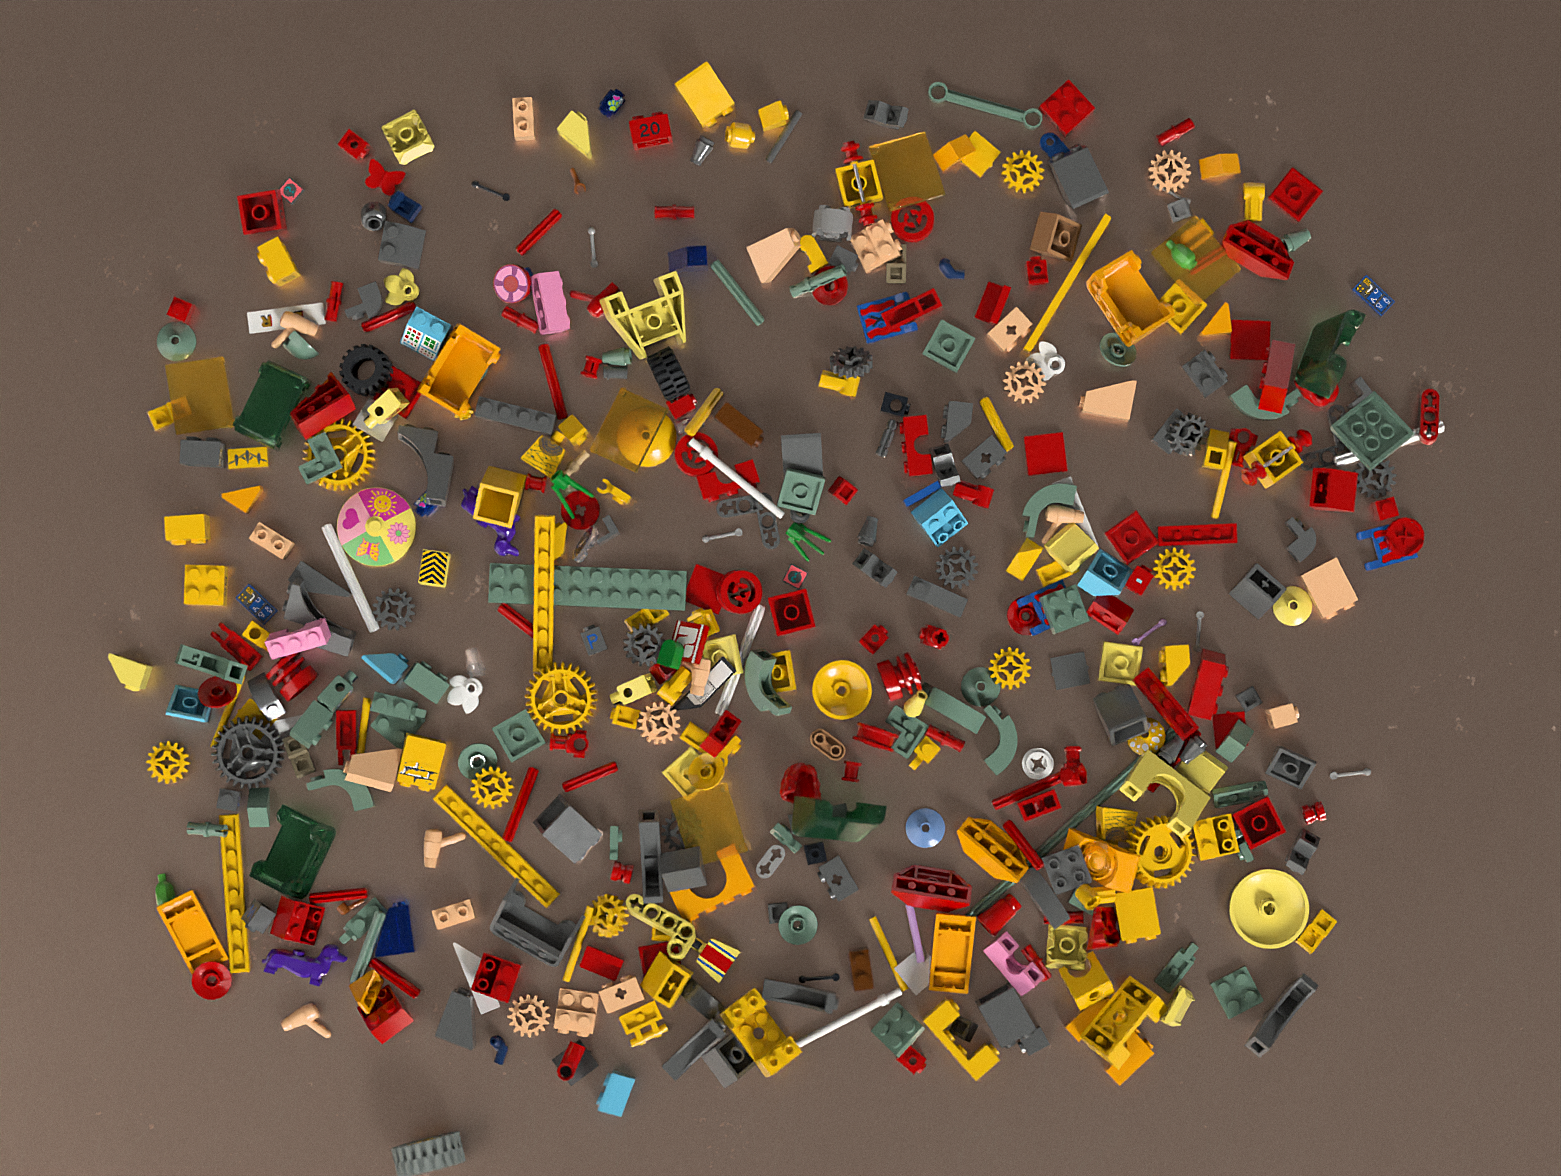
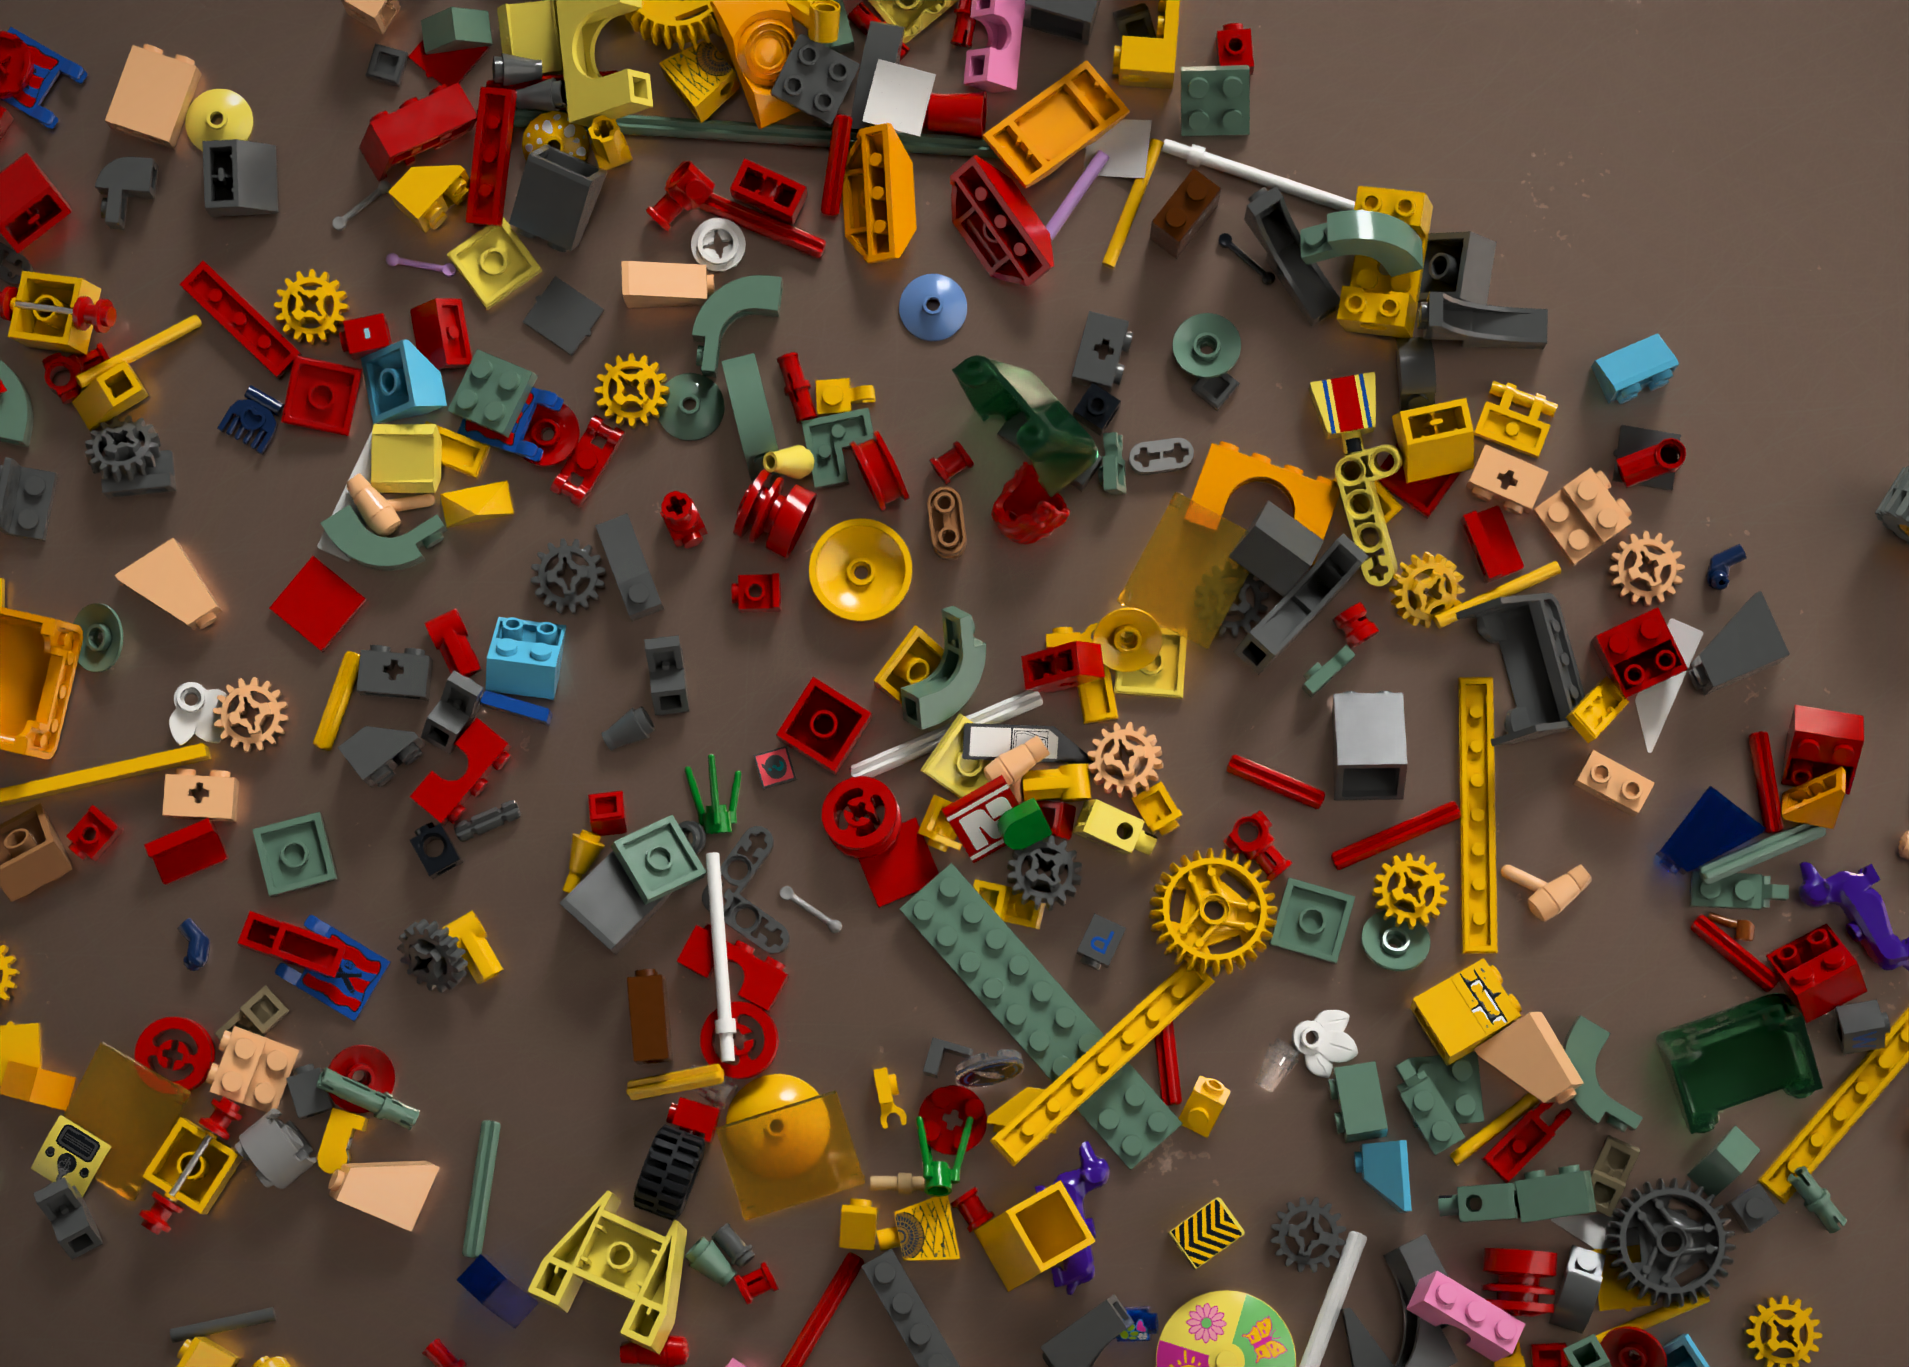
camera: 130 degrees left, 5 degrees down
none -> sticker [31,1114,112,1198]
none -> dark blue piece [217,385,284,455]
none -> red plate [550,415,625,507]
none -> yellow cone [562,830,605,893]
none -> yellow piece [588,115,633,171]
none -> light nougat slope [621,261,715,308]
none -> white sticker [862,59,936,137]
none -> yellow bracket [1178,1076,1231,1138]
none -> sand green arch [1300,210,1423,277]
none -> yellow plate [1565,676,1629,743]

